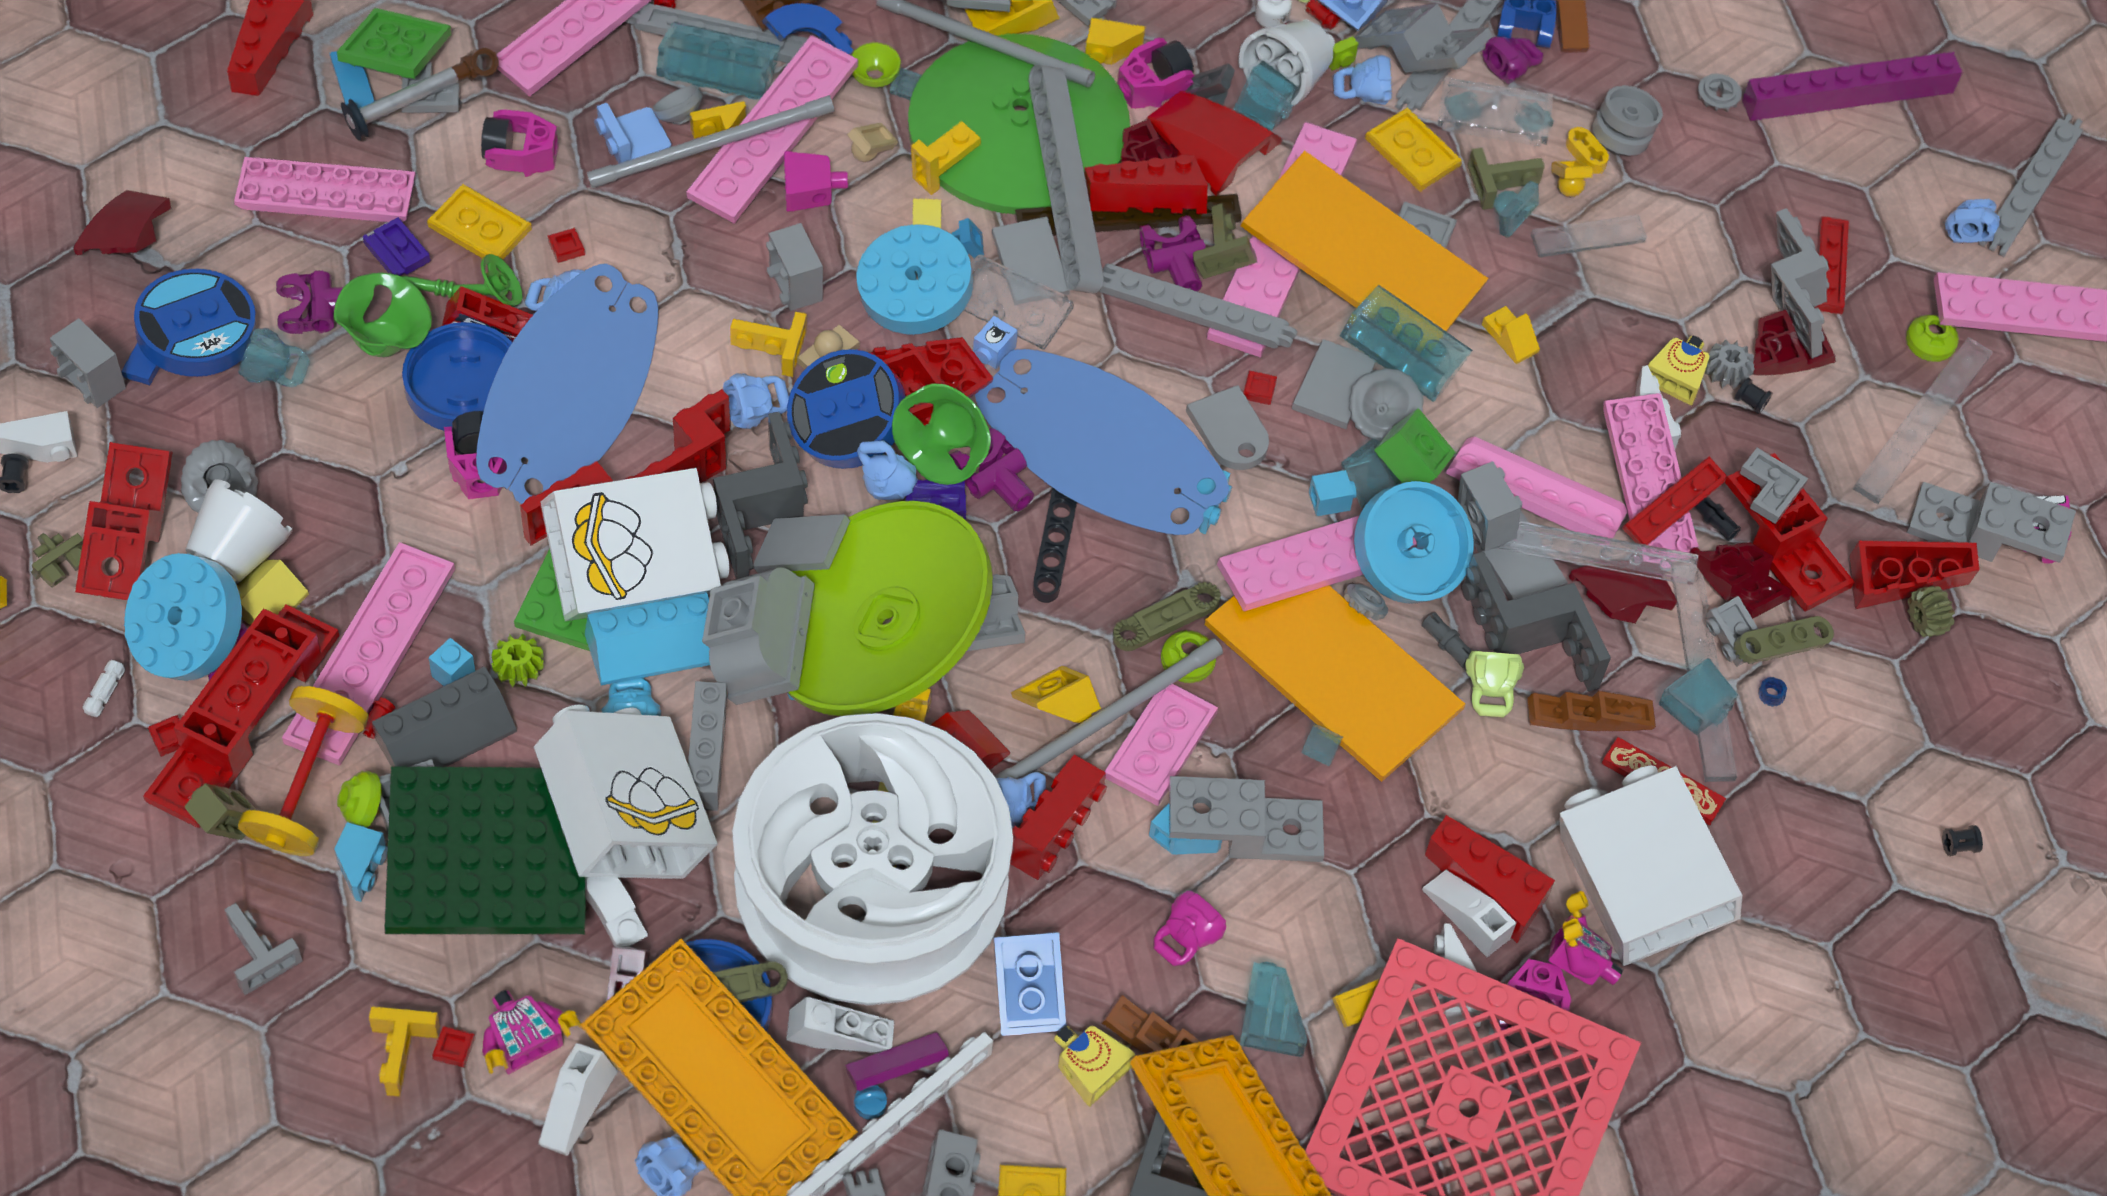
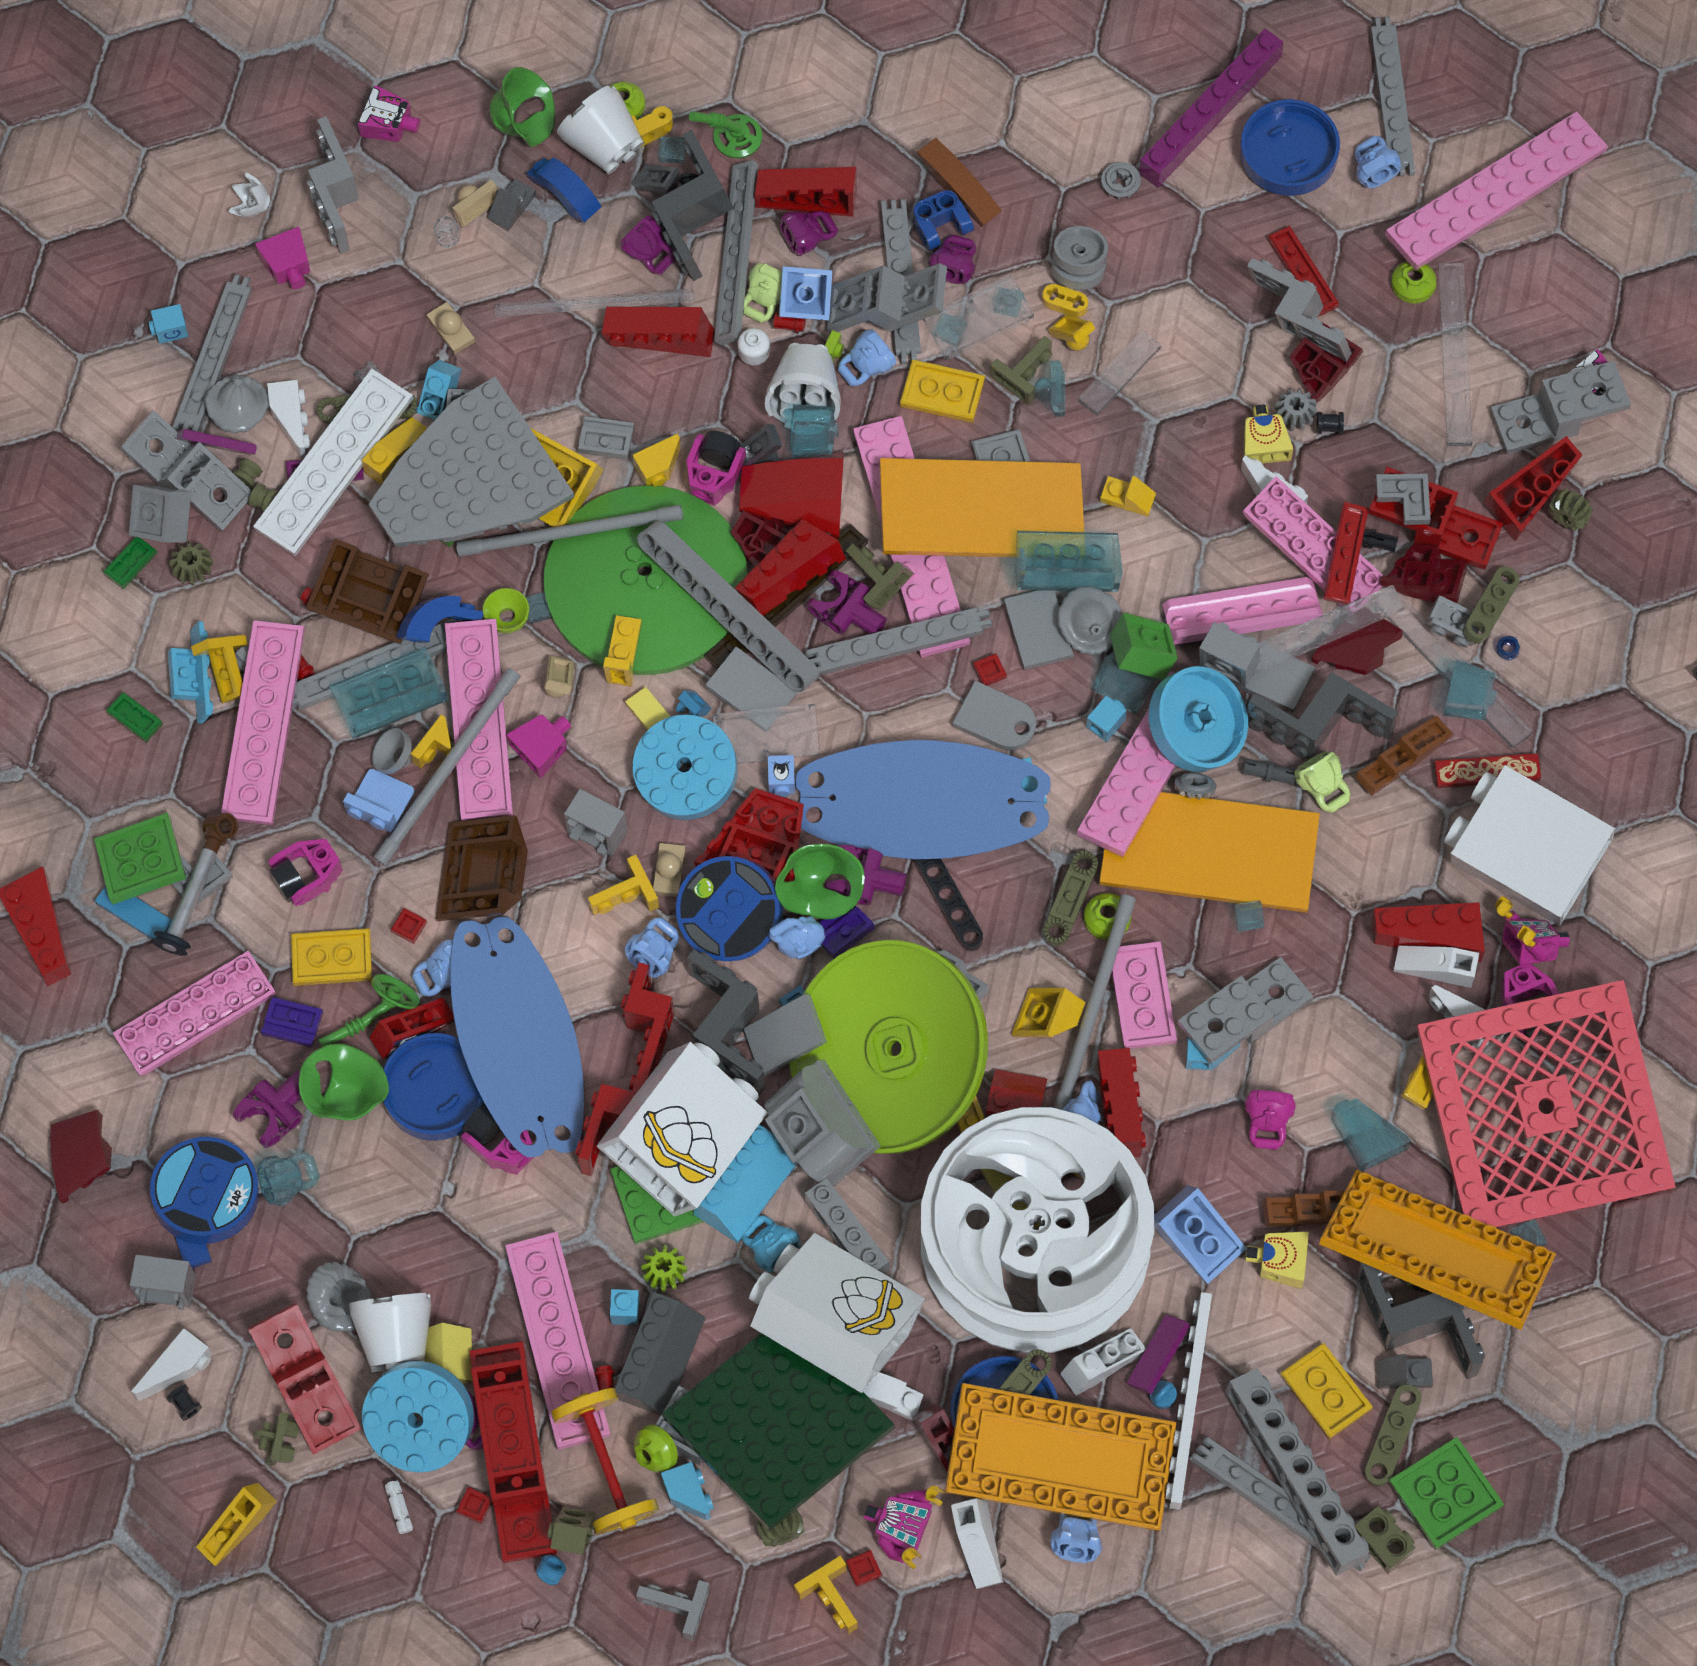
camera: 30 degrees left, 10 degrees up
none -> reddish brown slope [436,815,528,921]
none -> dark azure tile [536,1555,566,1585]
none -> olive gear [756,1509,804,1547]
none -> blue brick [1240,99,1340,196]

